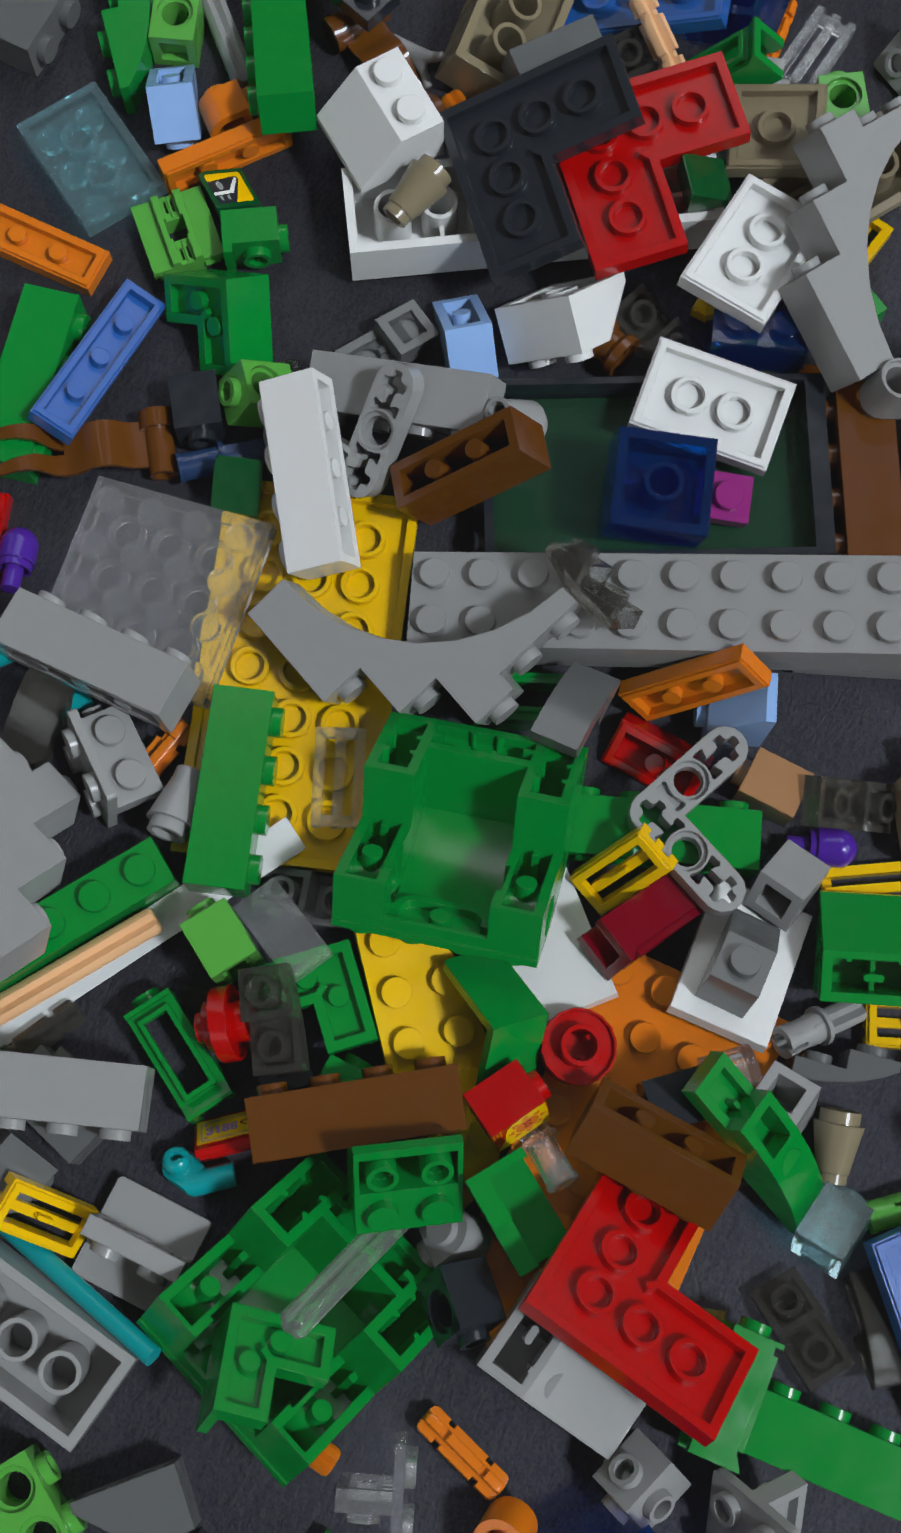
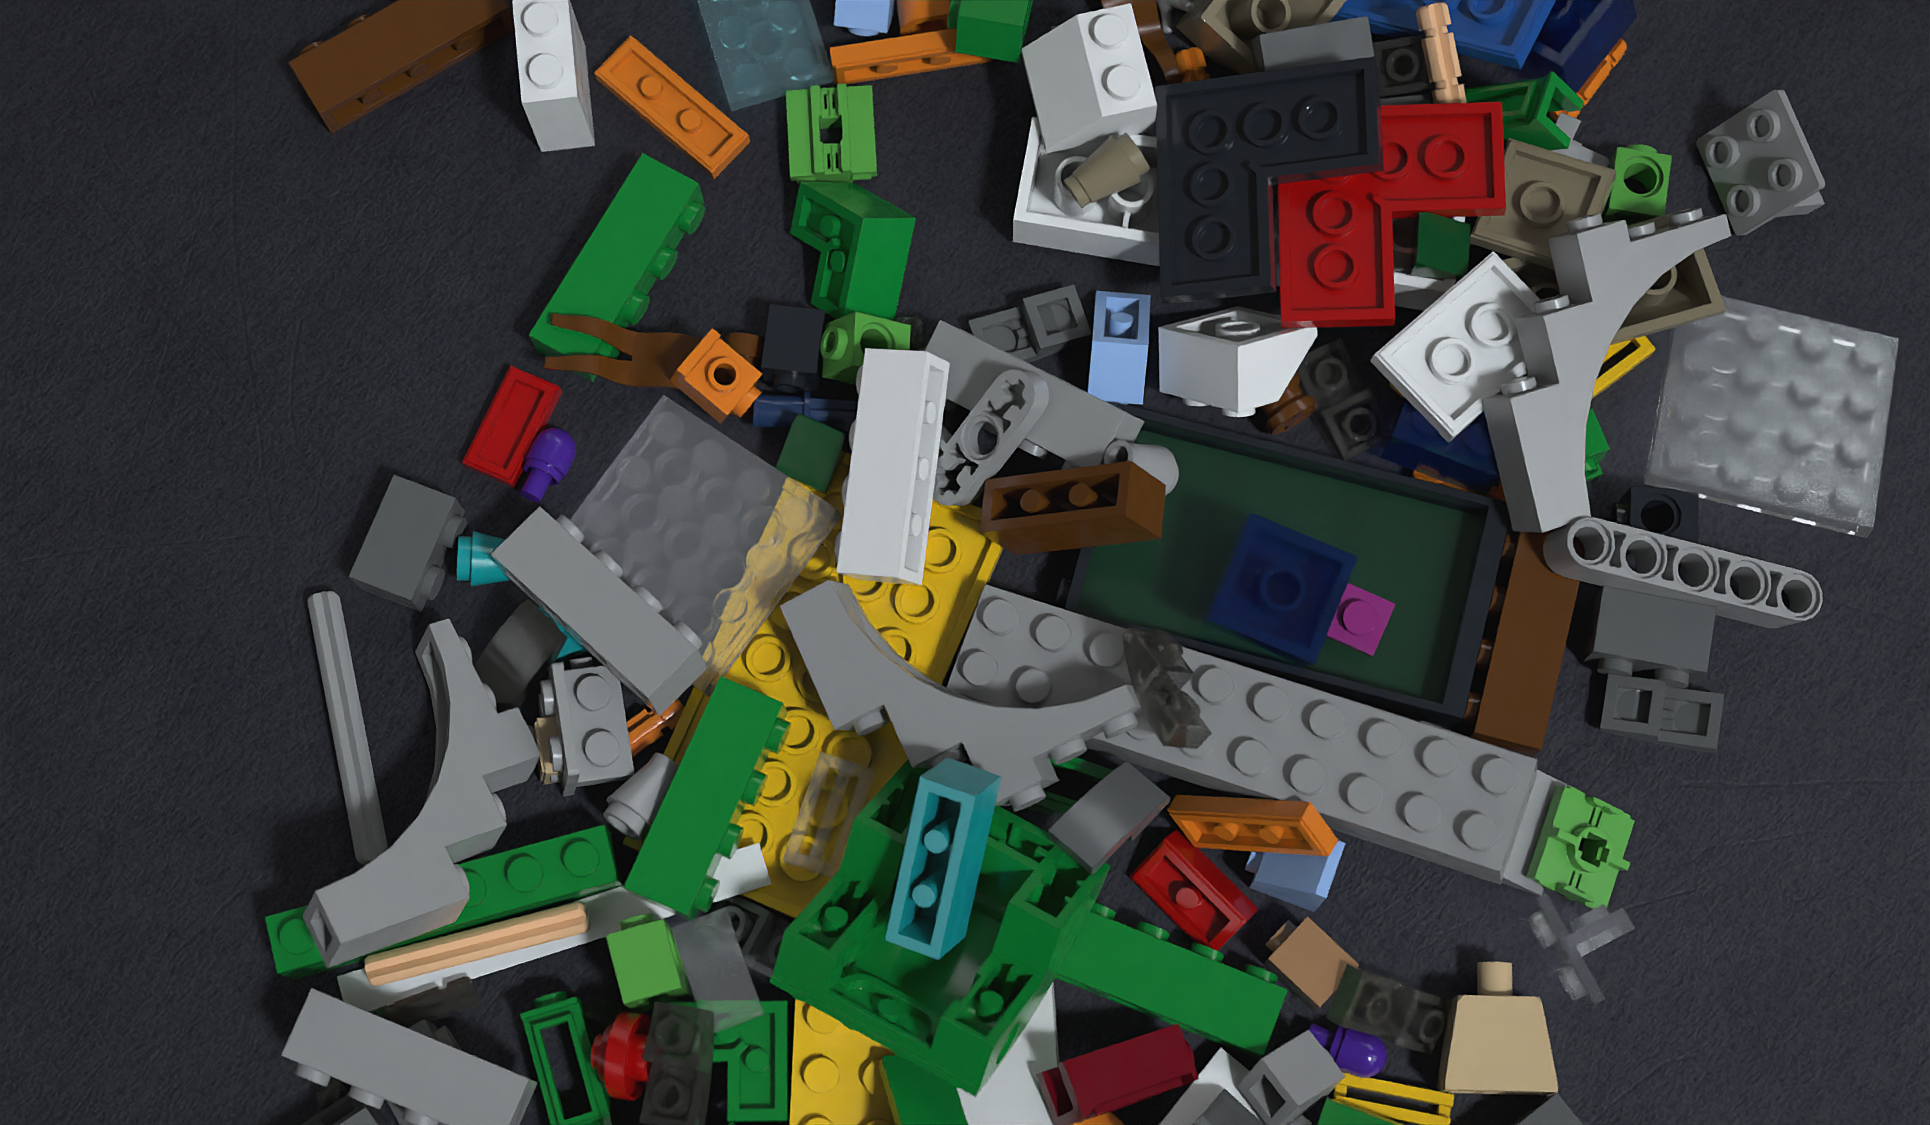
camera: 20 degrees right, 0 degrees up
blue tile [27,278,166,446] -> none
slope [197,168,262,226] -> none
green brick [220,206,290,271] -> none
yellow tile [568,823,678,916] -> none
light grey beam [626,726,748,917] -> none
white tile [627,336,797,477] -> none
clear tile [781,5,857,84] -> none
none -> tan tile [533,716,563,785]
none -> orange brick [670,328,762,424]
none -> teal brick [885,758,1001,960]

